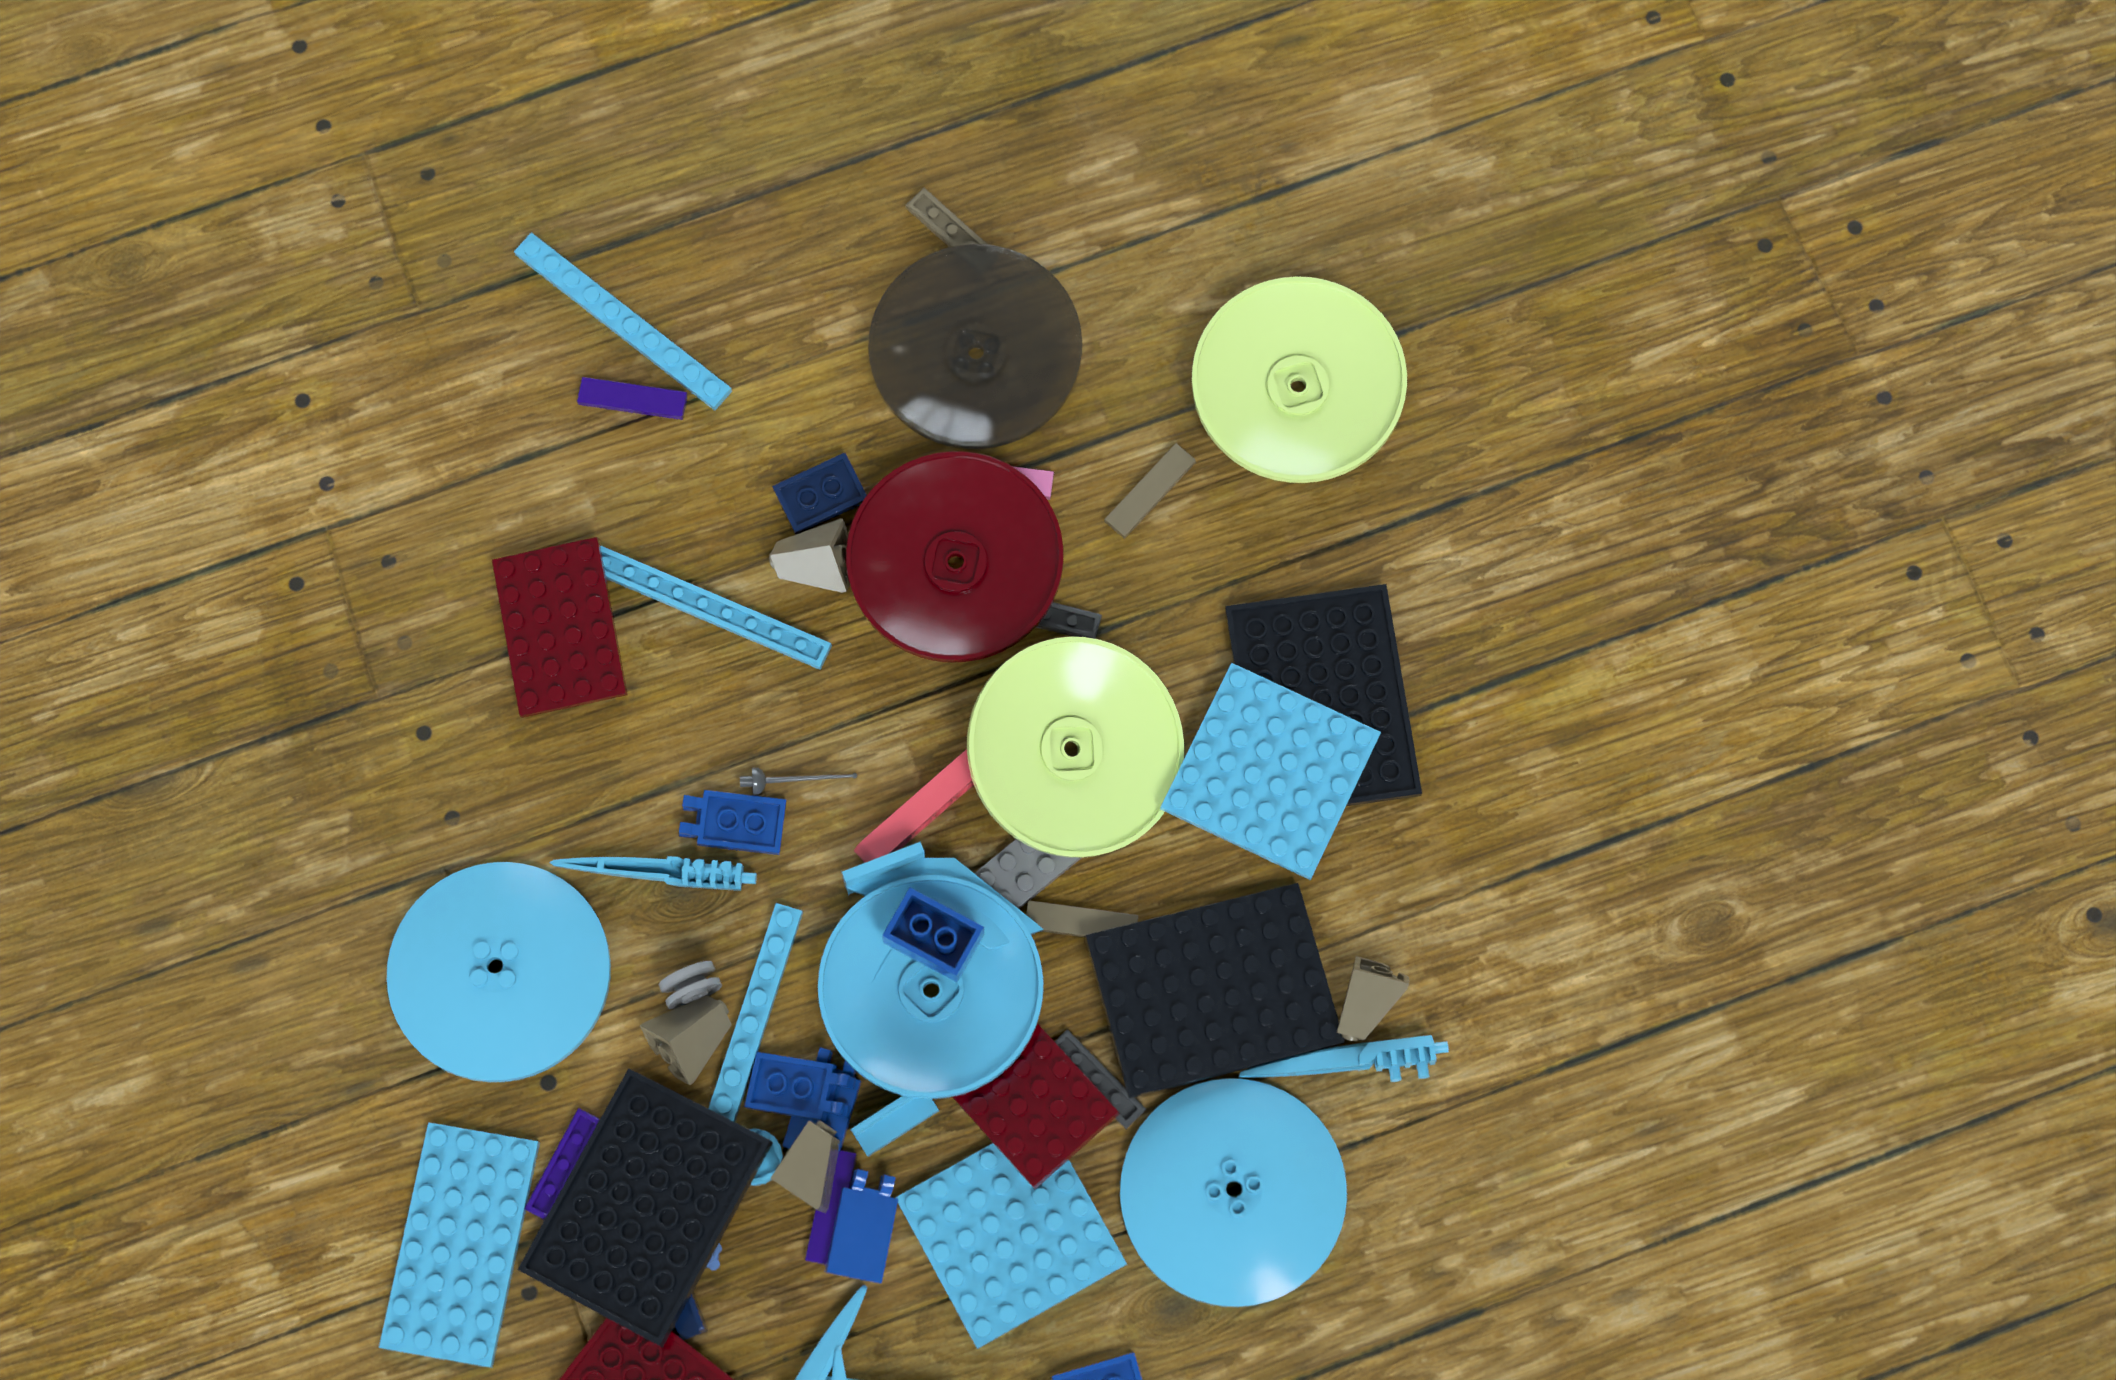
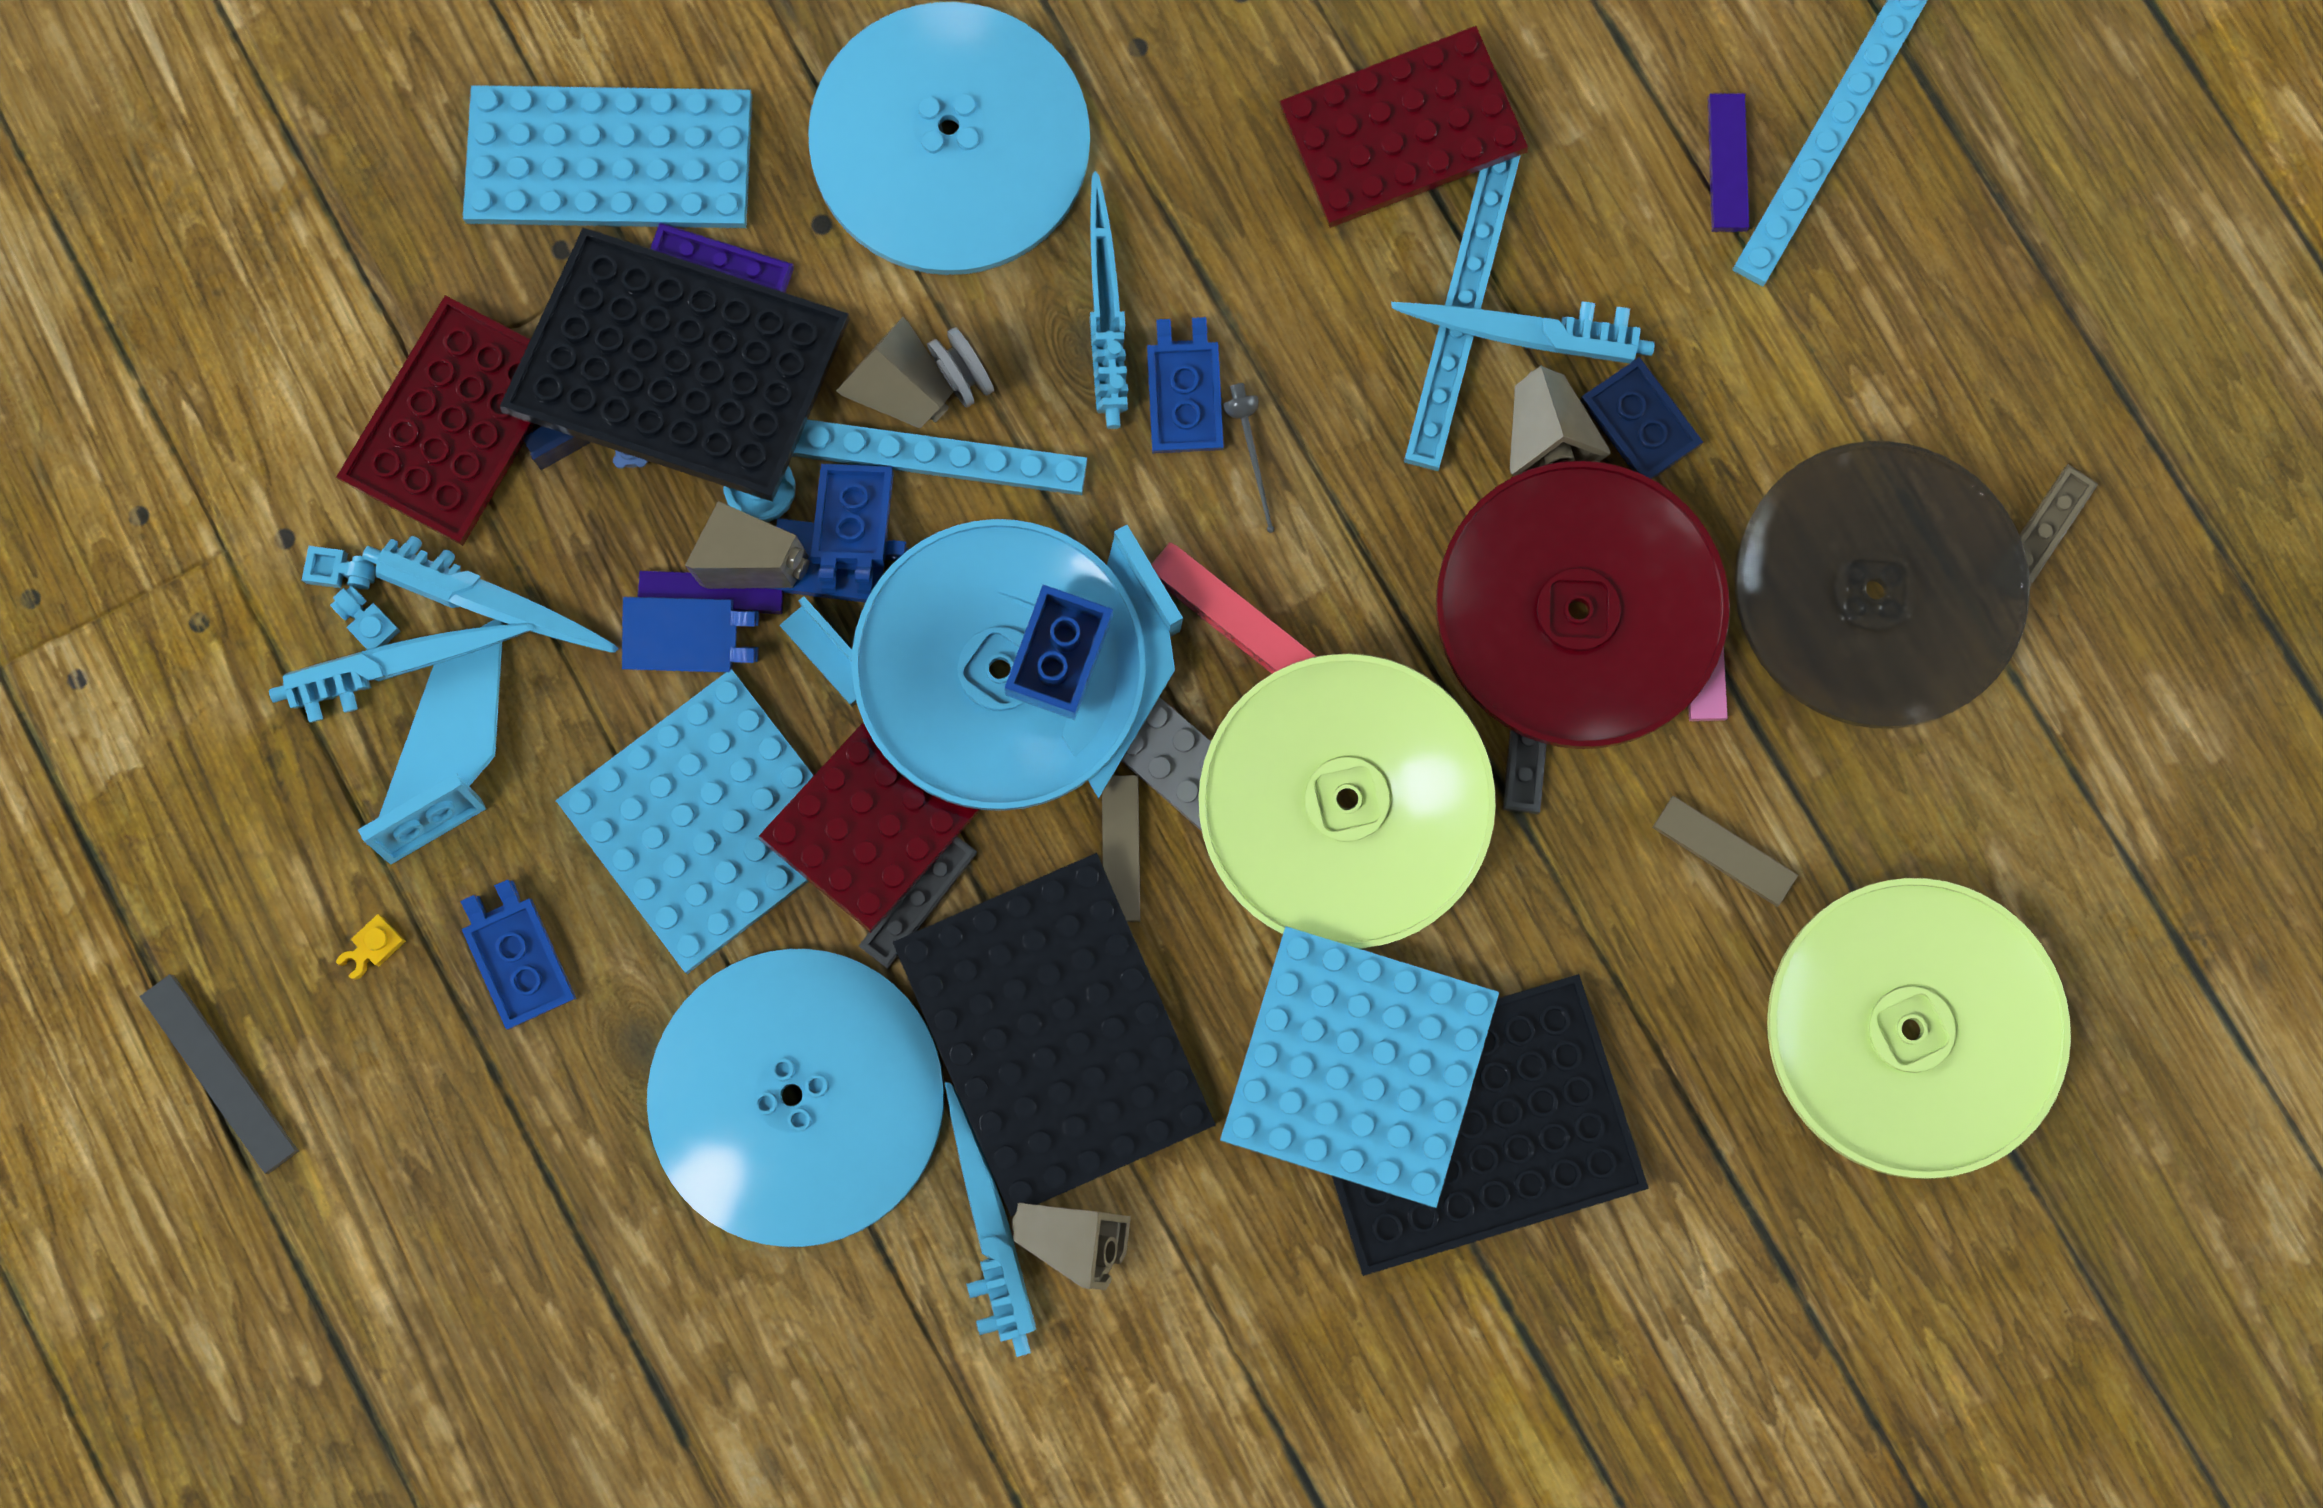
camera: 80 degrees right, 5 degrees up
none -> medium azure piece [1391,302,1655,363]

